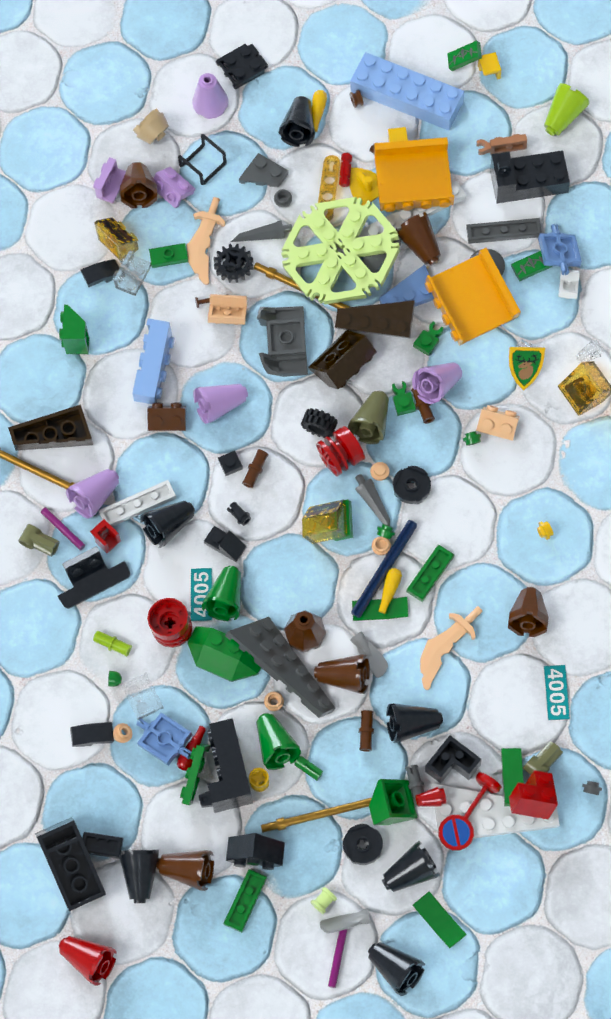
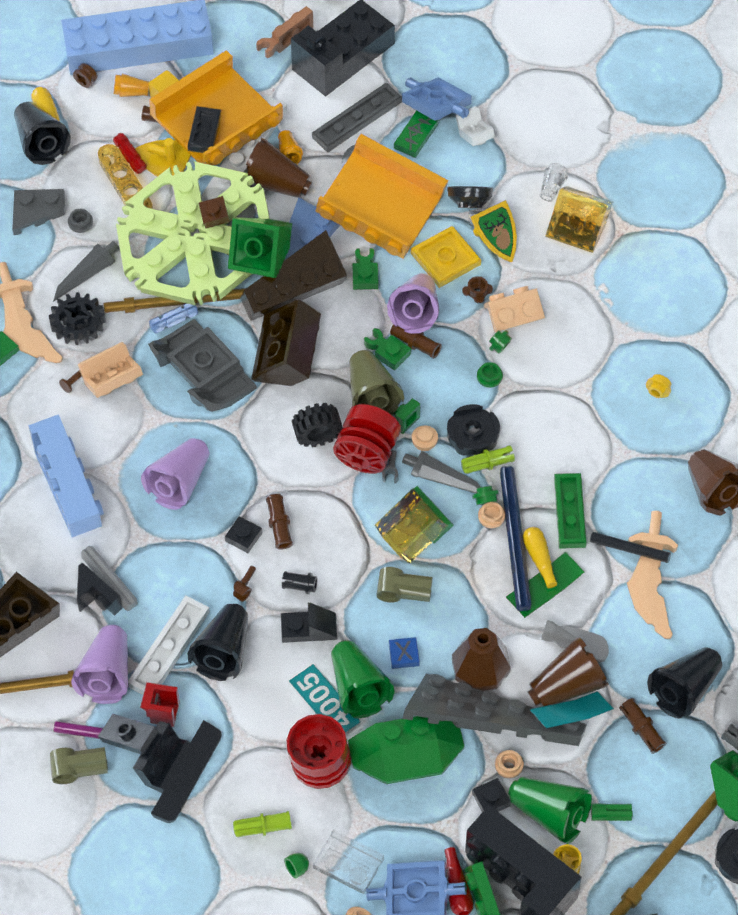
camera: 40 degrees left, 10 degrees down
reddish brown bracket [147,402,186,431] -> none
none -> black slope [77,562,122,616]
none -> light grey axle [81,546,138,611]
none -> plate [98,714,159,755]
none -> light orange cone [113,73,149,97]
none -> medium blue axle [149,303,198,334]
none -> black plate [188,106,221,153]
none -> reddish brown plate [199,196,230,229]
none -> green slope [228,218,292,278]
none -> reddish brown hand [233,566,256,602]
none -> light orange cone [278,130,303,164]
none -> olive piece [376,567,433,603]
none -> dark grey hand [382,450,398,483]
none -> blue tile [389,637,420,669]
none -> green plate [394,398,420,434]
none -> yellow tile [411,226,481,288]
none -> black piece [447,186,493,208]
none -> lime axle [461,445,515,474]
none -> reddish brown plate [462,276,493,303]
none -> black plate [472,778,511,812]
none -> green plate [477,362,503,388]
none -> teal sticker [530,691,614,728]
none -> black bar [590,532,671,563]

